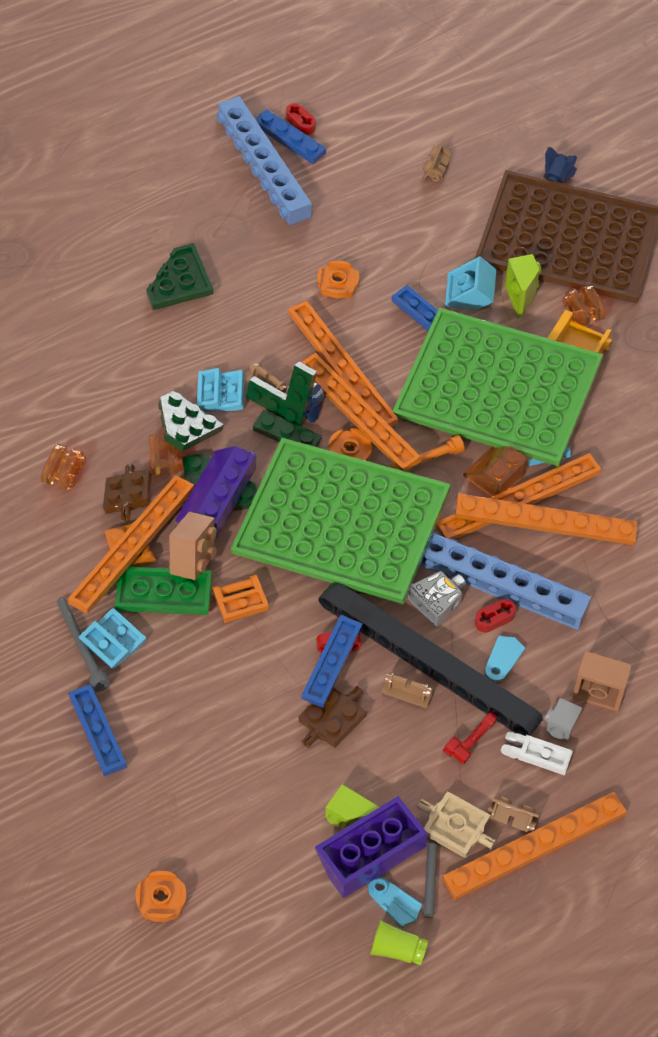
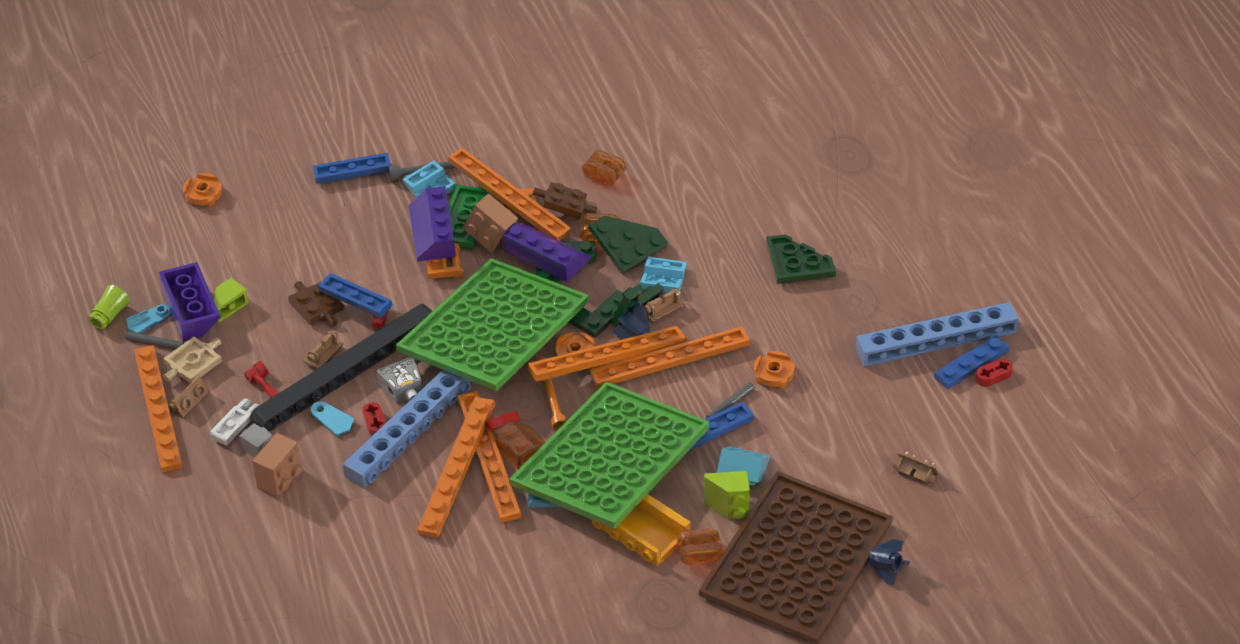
camera: 105 degrees right, 10 degrees down
none -> dark purple slope [409,186,456,262]
none -> red beam [487,411,521,431]
none -> dark grey bar [706,382,755,418]

